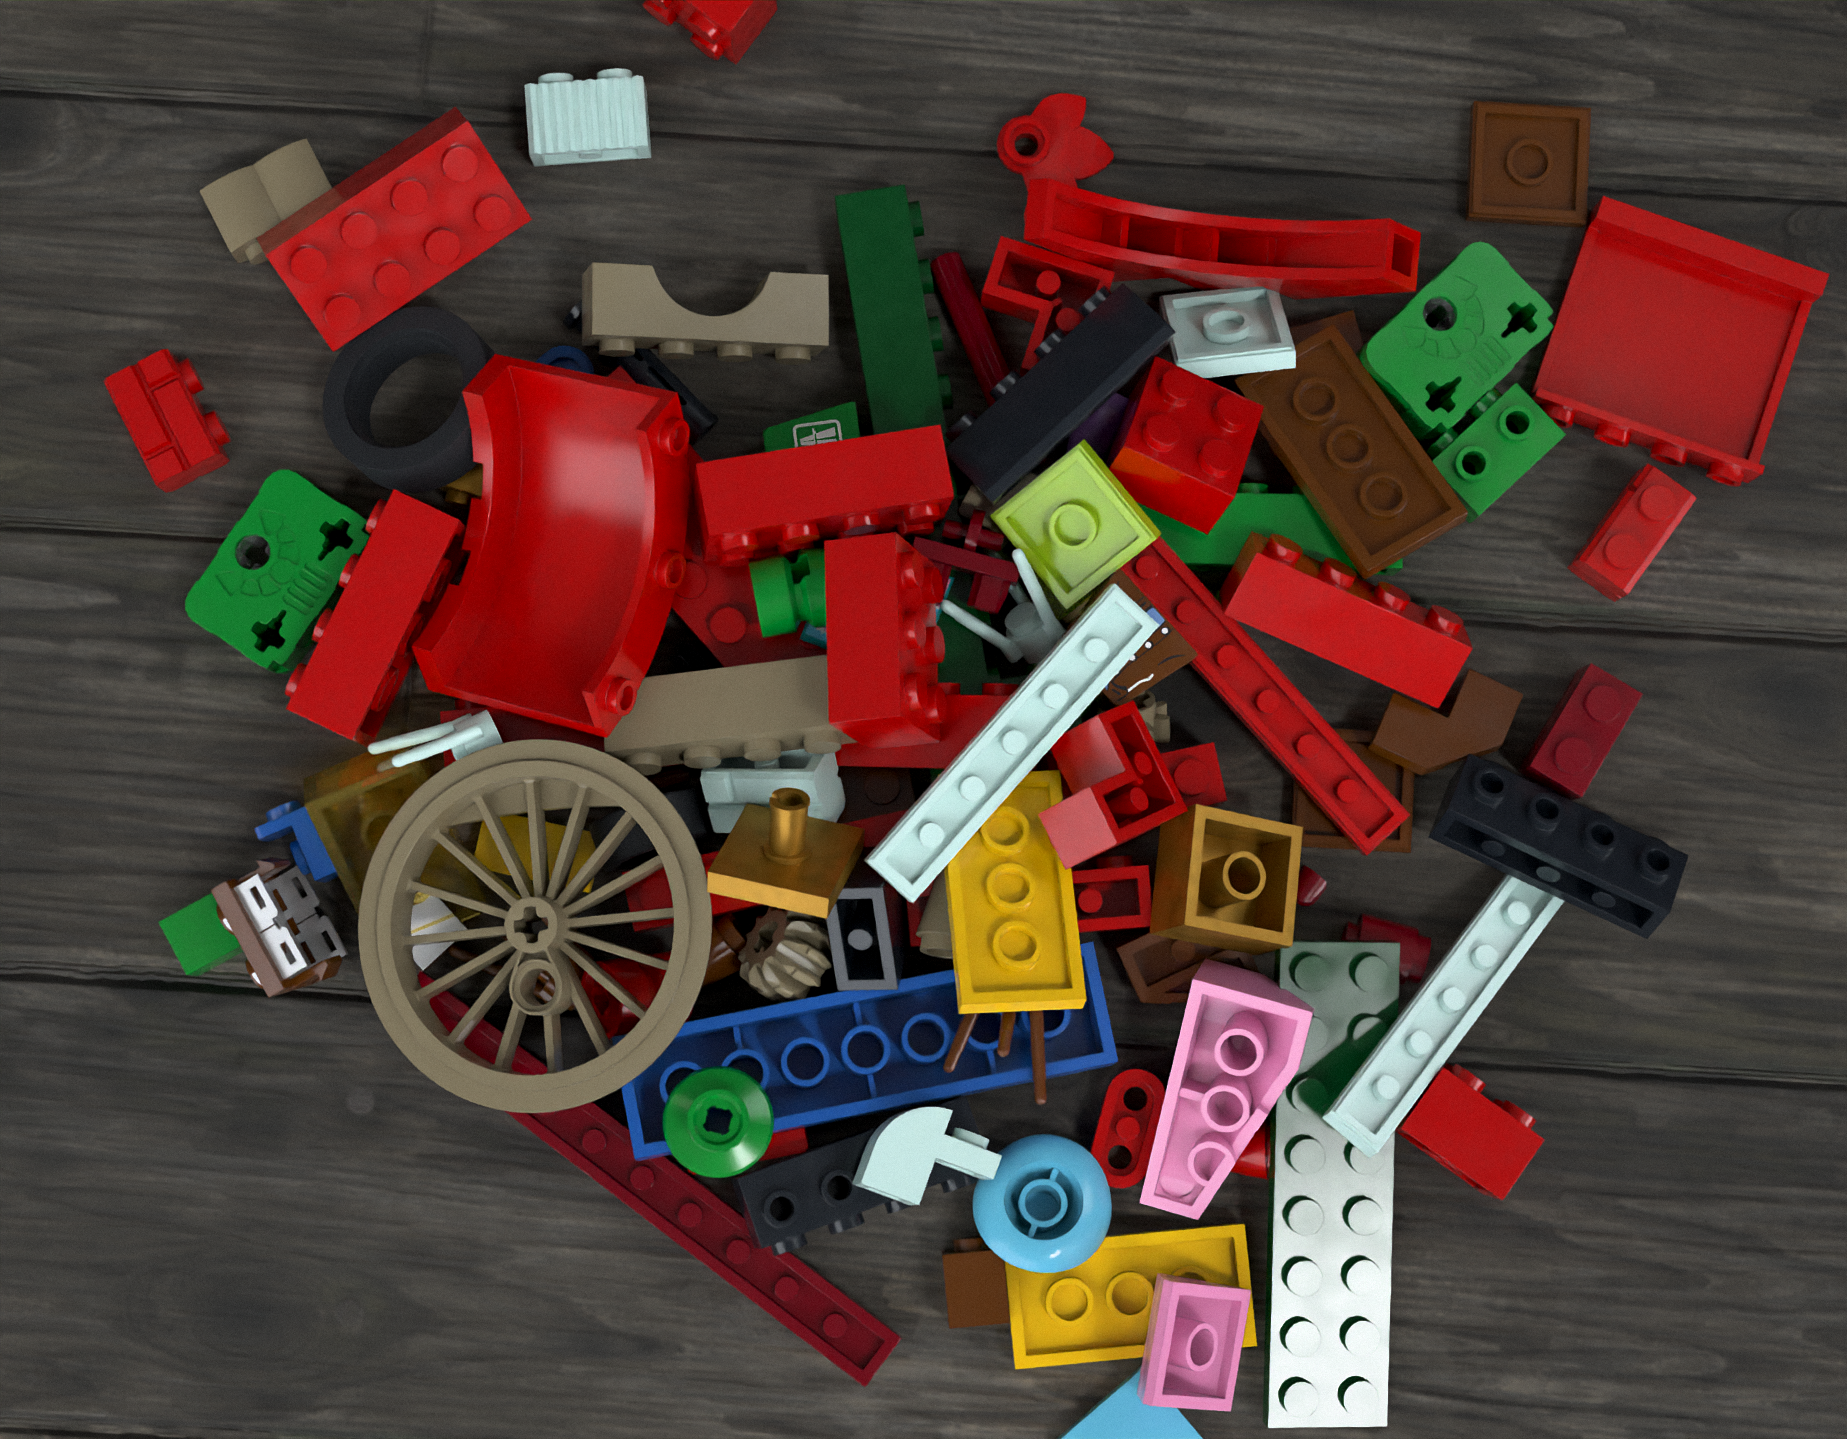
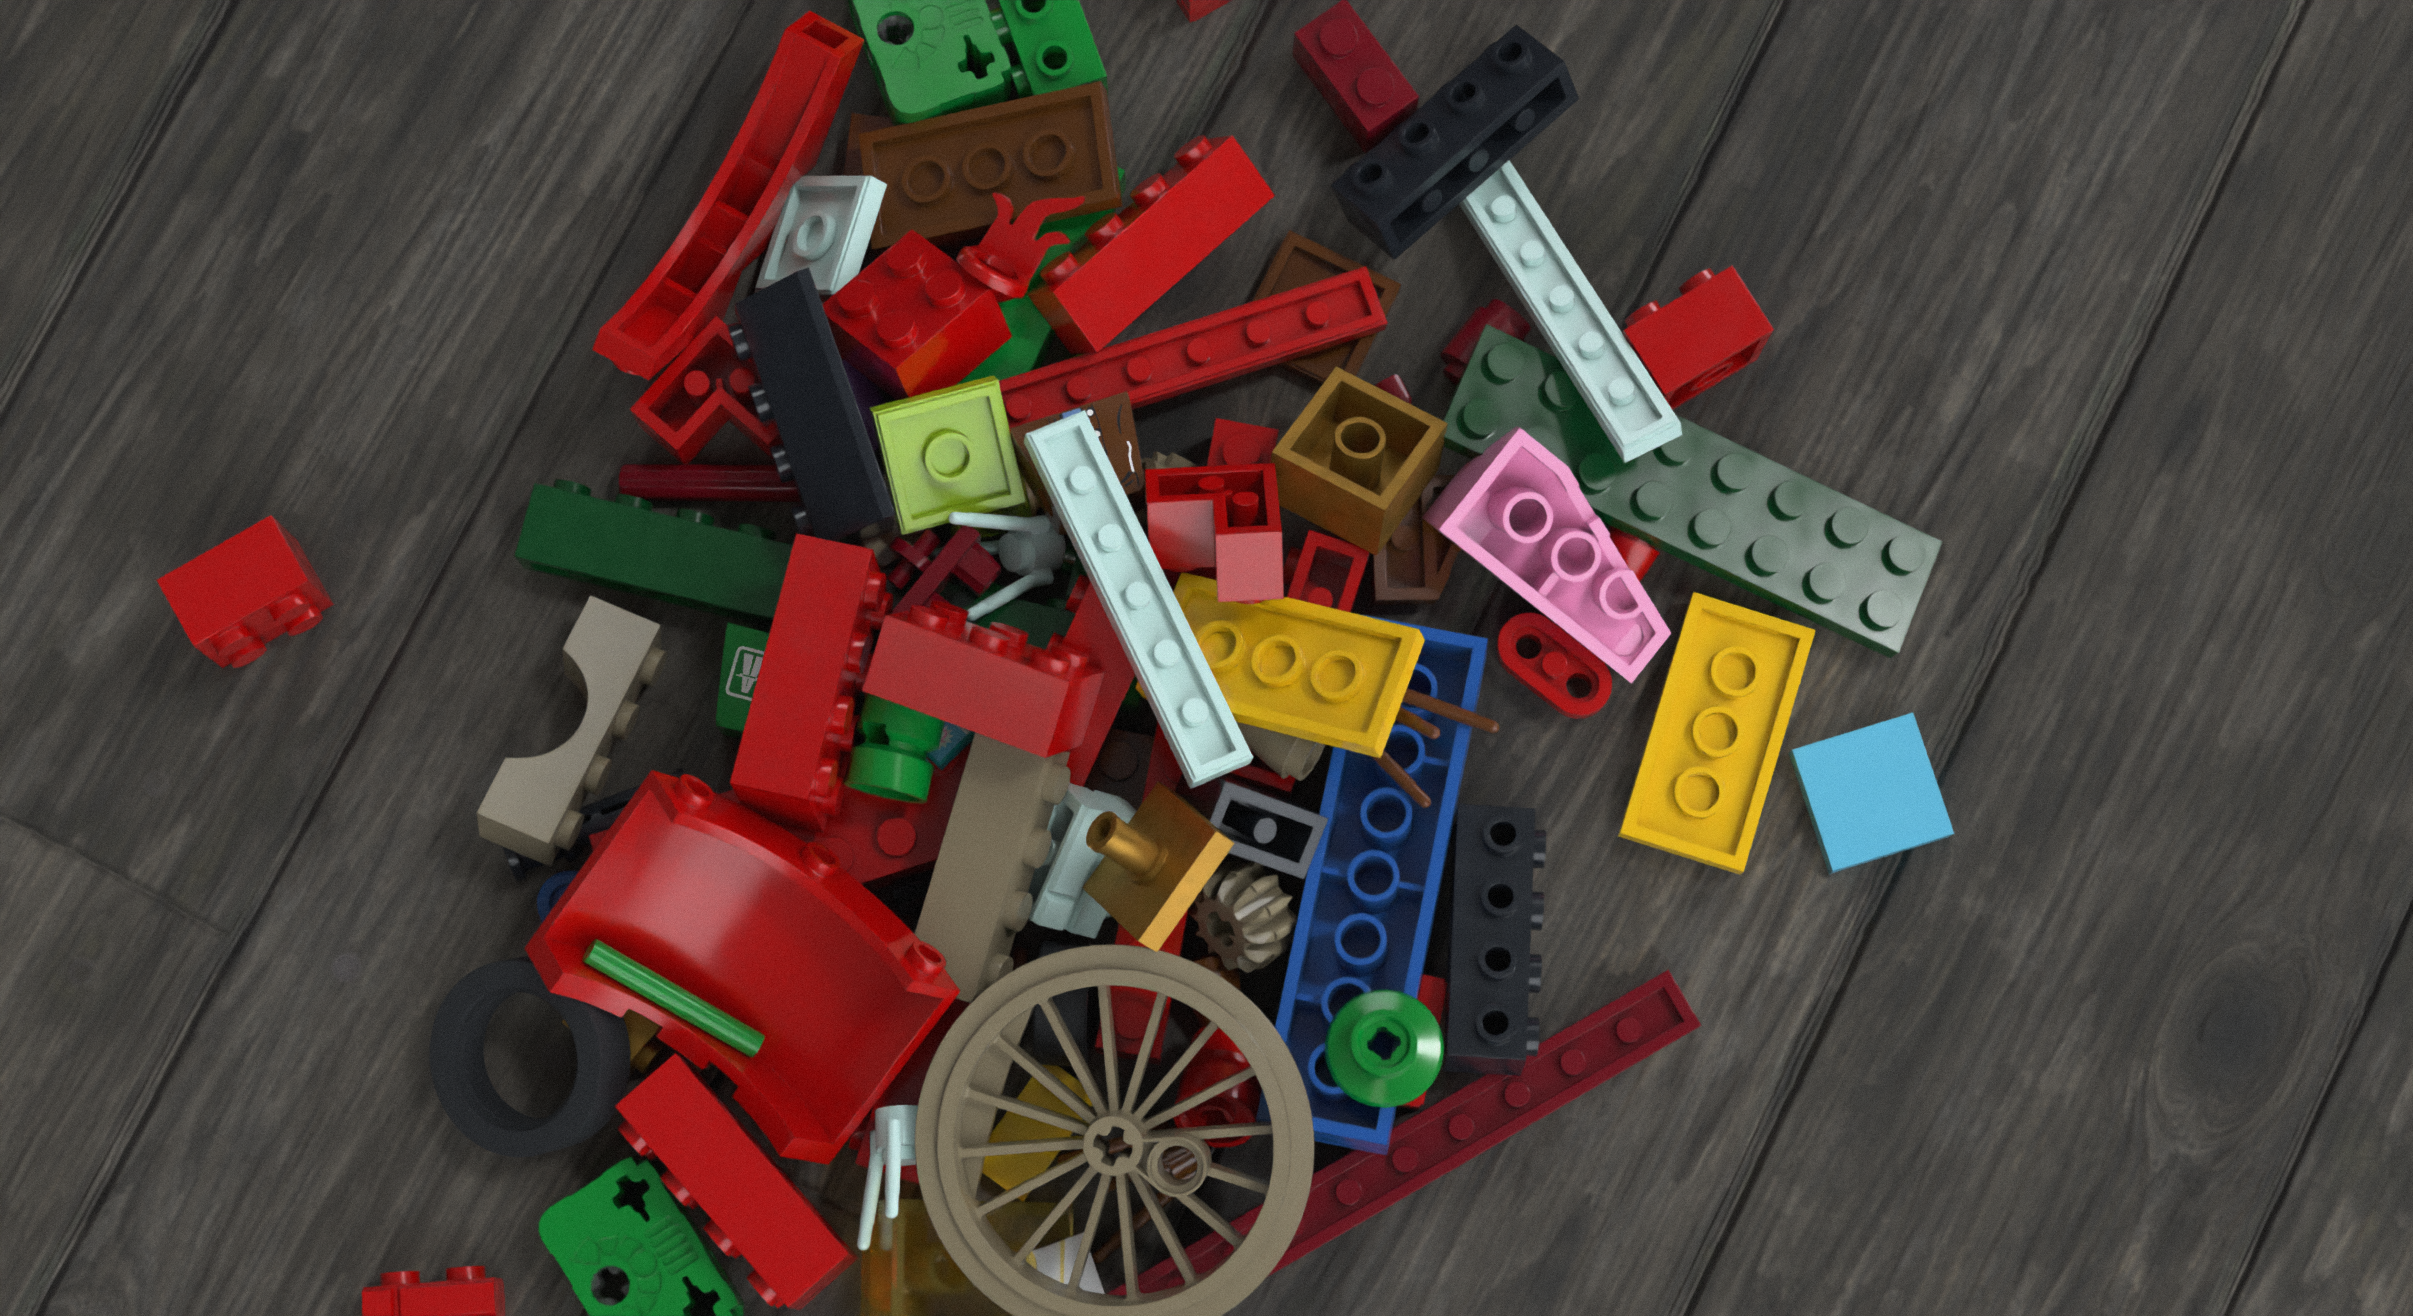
camera: 65 degrees left, 5 degrees down
dark tan brick [200,138,332,265] -> none
red brick [256,107,532,352] -> none
light aqua brick [524,68,651,167] -> none
light aqua brick [852,1107,1002,1205] -> none
reddish brown brick [942,1236,1010,1329] -> none
medium azure hat [973,1134,1112,1273] -> none
red plate [997,93,1114,192] -> none
bright pink slope [1137,1273,1251,1412] -> none
reddish brown tile [1367,669,1523,775] -> none
none -> green bar [582,939,765,1058]
none -> red piece [956,192,1086,302]

